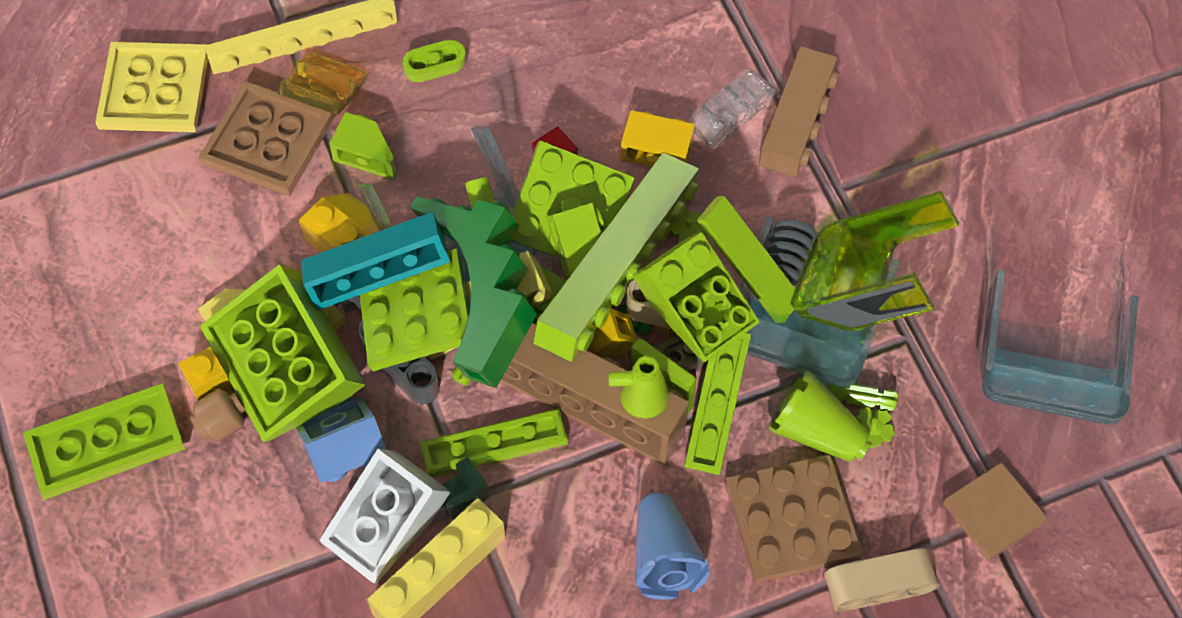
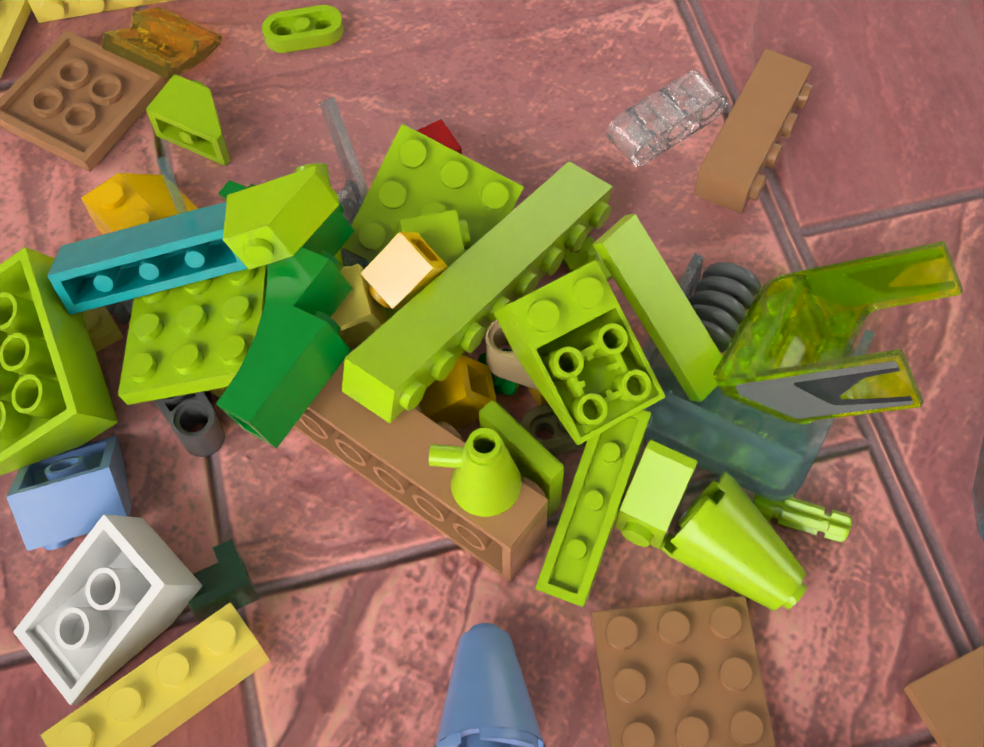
camera: 10 degrees right, 0 degrees up
lime tile [420,408,568,478] -> none
yellow brick [620,110,695,167] -> none
lime plant [856,407,895,449] -> none
none -> lime slope [223,166,339,270]
none -> brick [360,232,448,309]
none -> slope [614,439,698,549]

